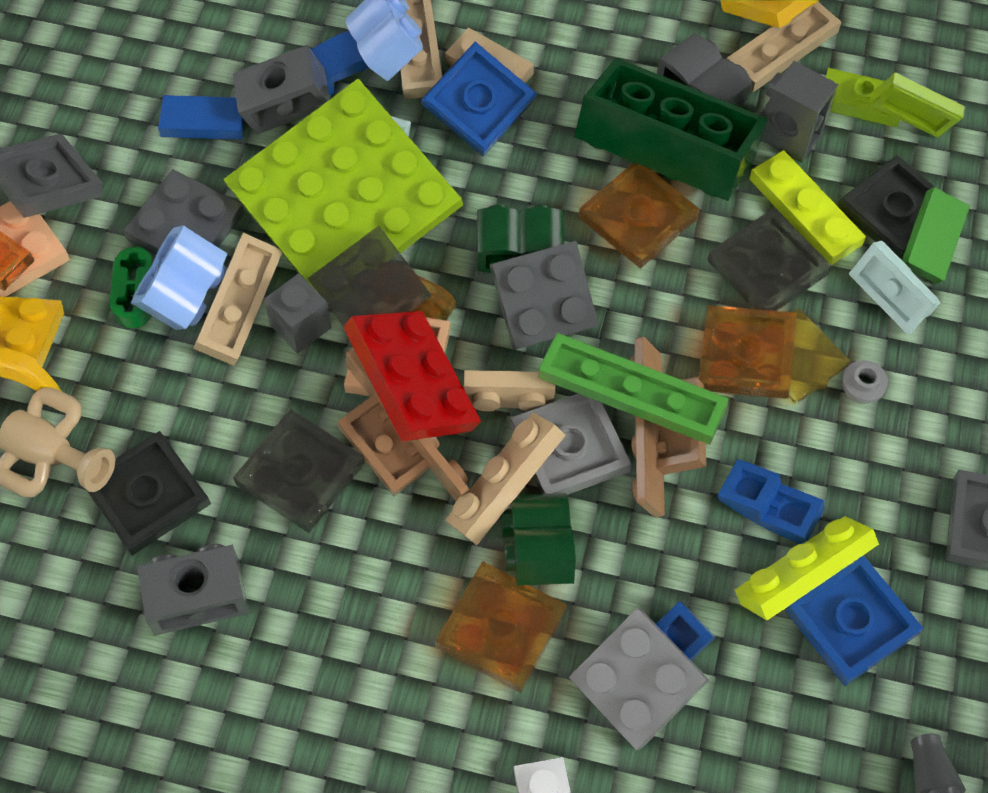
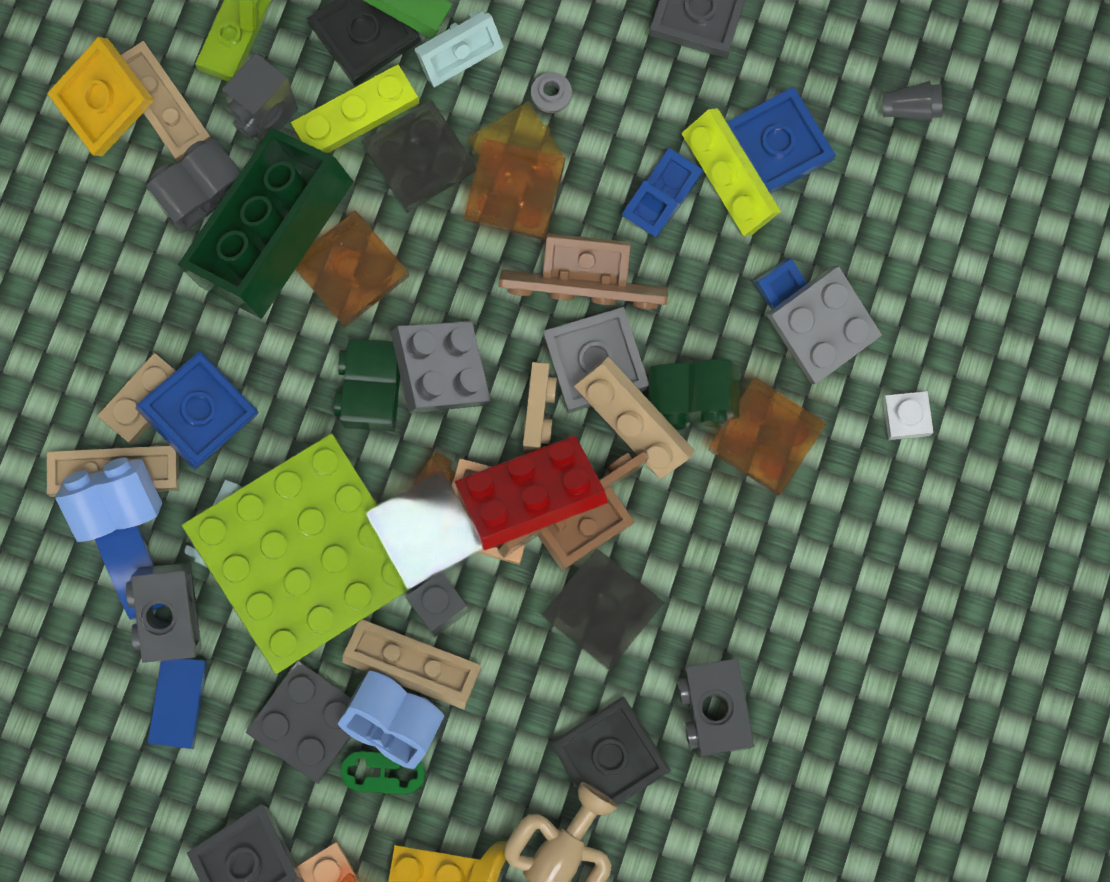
camera: 85 degrees left, 15 degrees up
bright green plate [538,333,729,445] -> none

